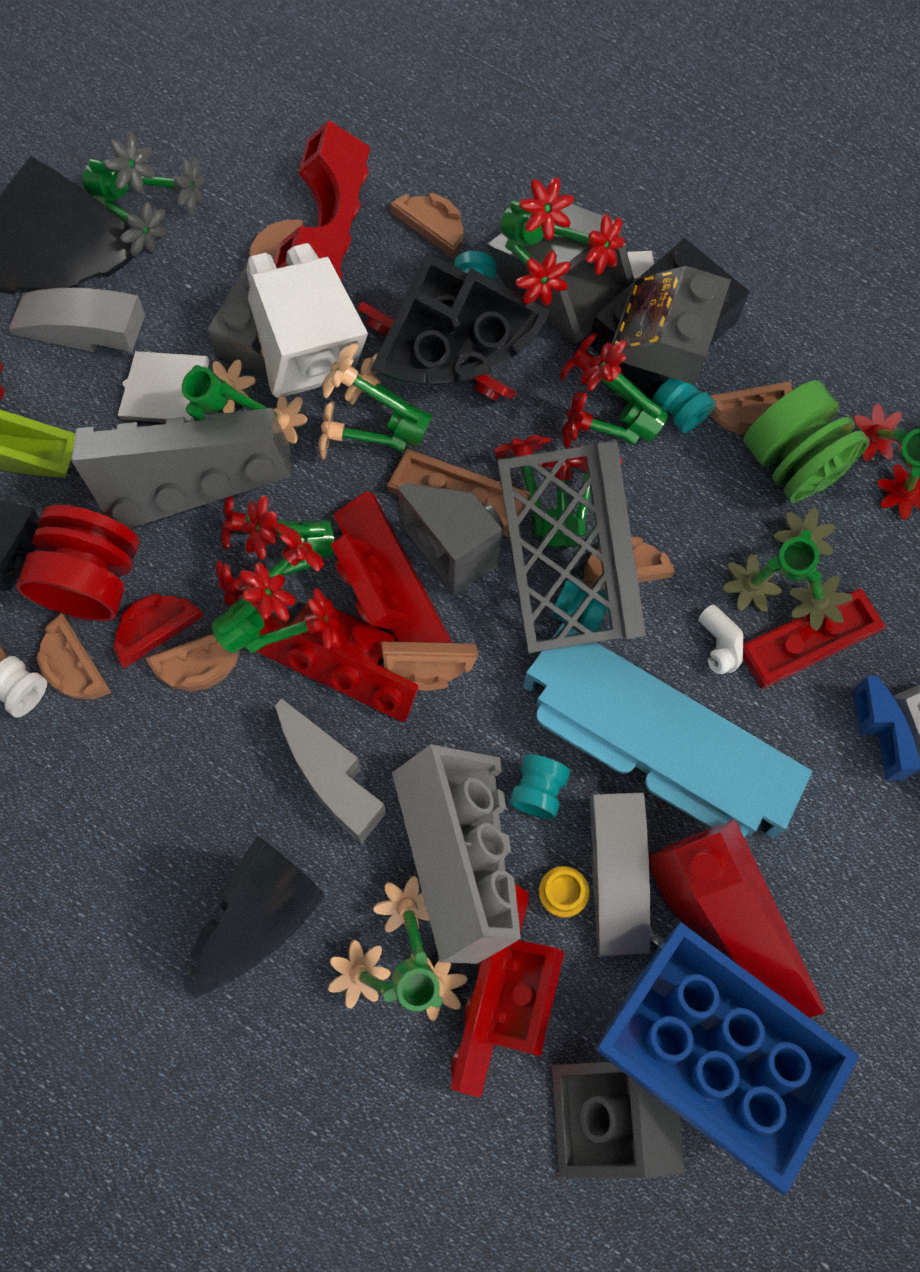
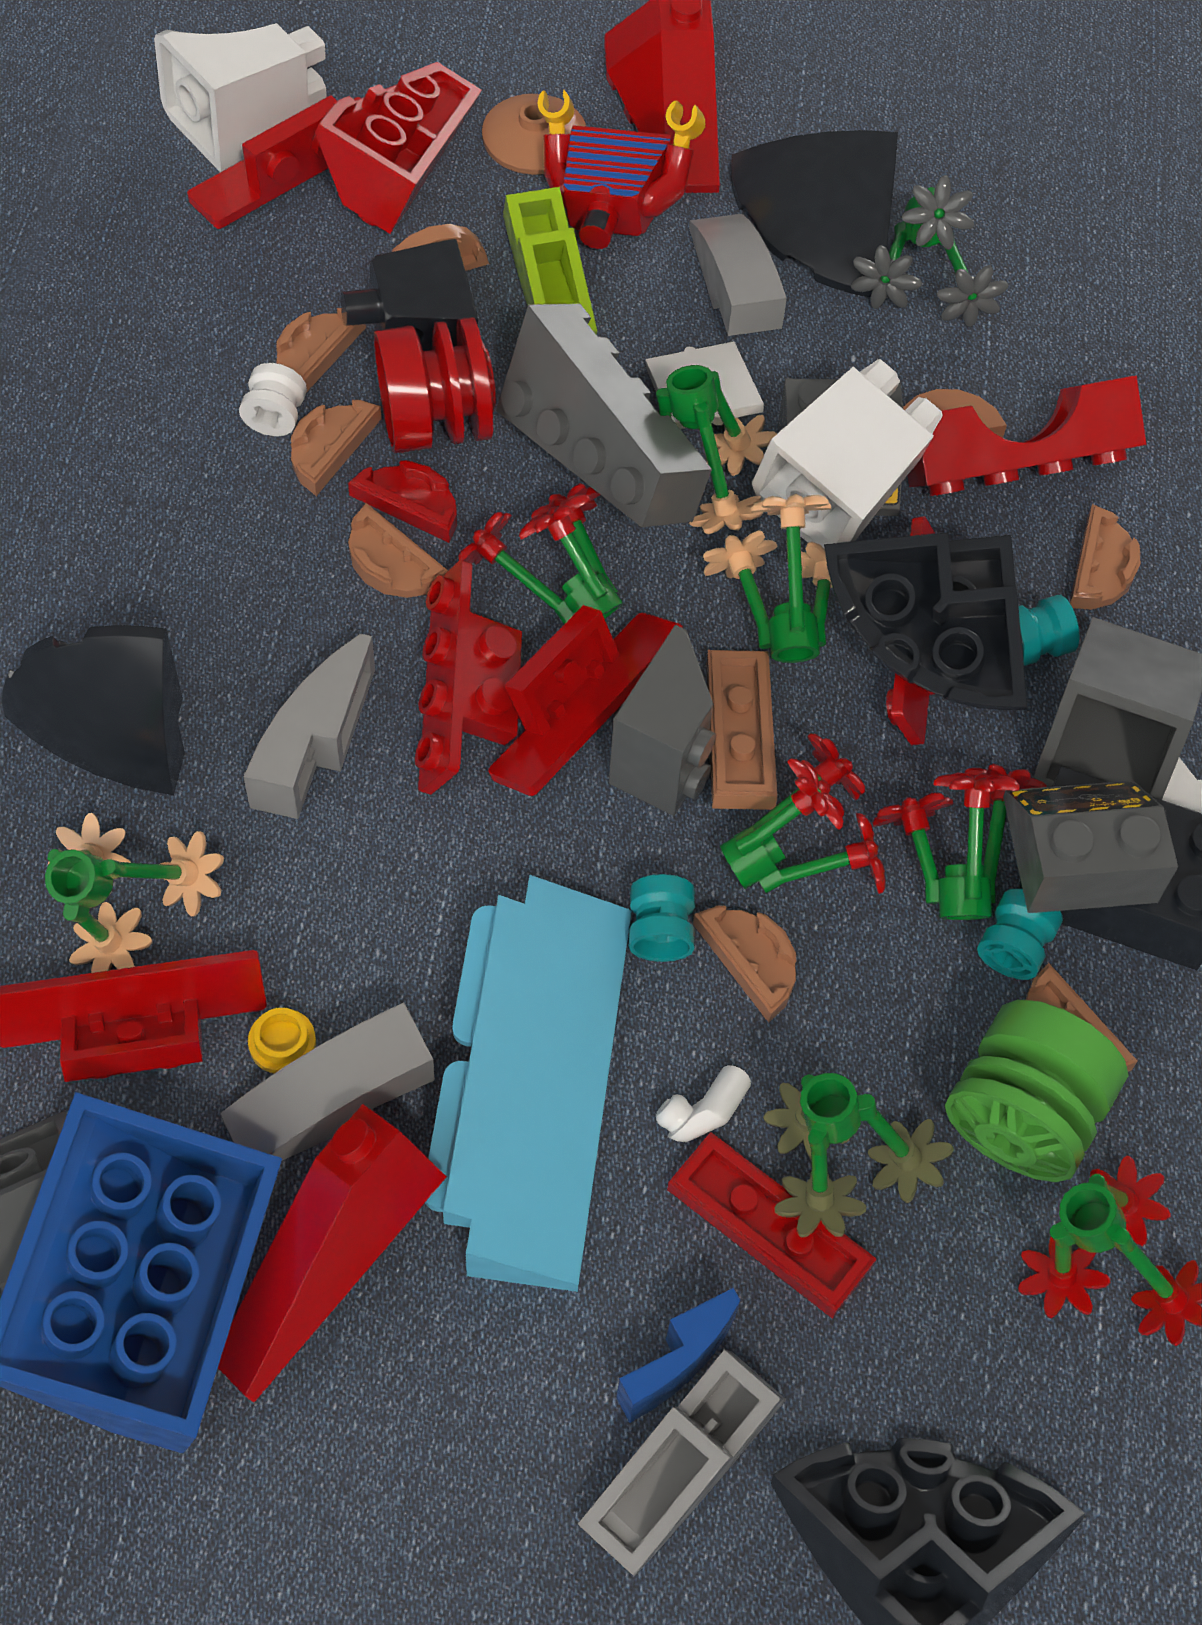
camera: 65 degrees right, 10 degrees down
plant [212,523,341,653] -> none
nougat tile [381,642,478,691] -> none
light grey wedge [392,744,521,964] -> none
dark grey fence [497,440,646,653] -> none
red plant [500,177,626,306] -> none
teal wheel [509,754,571,819] -> none

